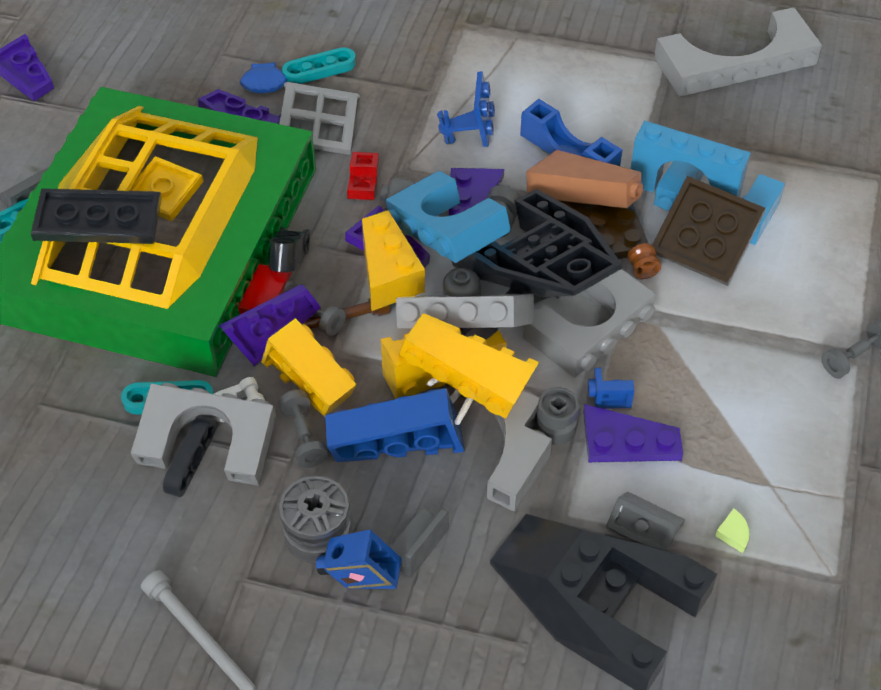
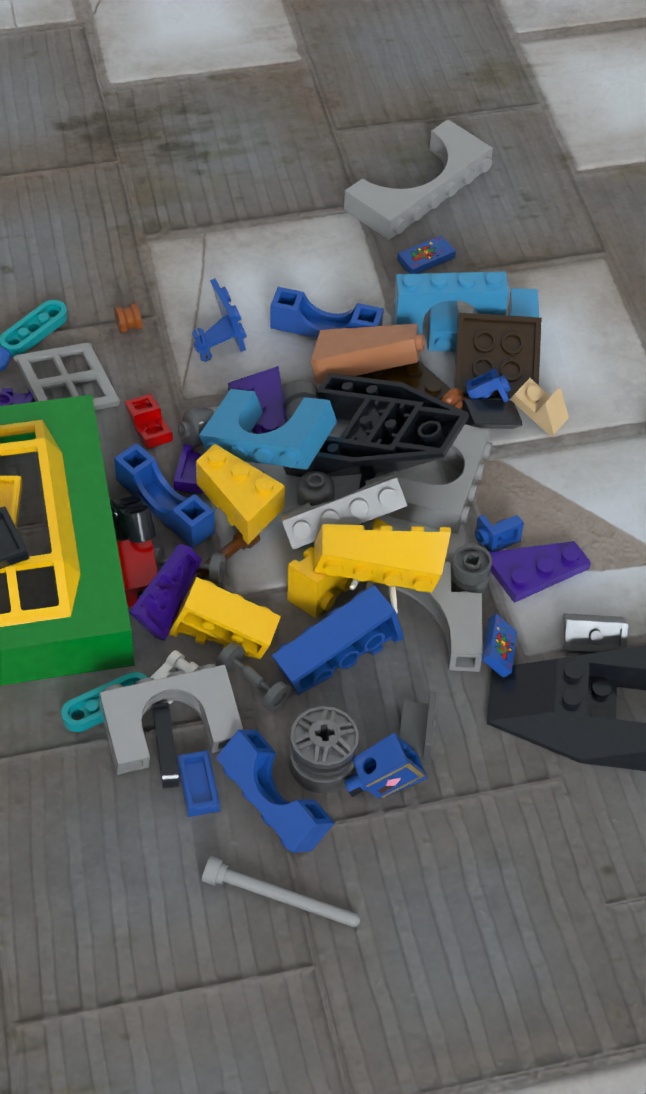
camera: 30 degrees left, 0 degrees up
none -> dark orange wheel [114,303,143,334]
none -> blue arch [114,443,215,549]
none -> blue tile [176,750,220,817]
none -> blue arch [216,729,335,853]
none -> blue tile [397,235,456,274]
none -> black slope [462,399,523,429]
none -> blue bracket [465,368,511,403]
none -> blue tile [482,614,517,678]
none -> tan slope [510,378,569,437]

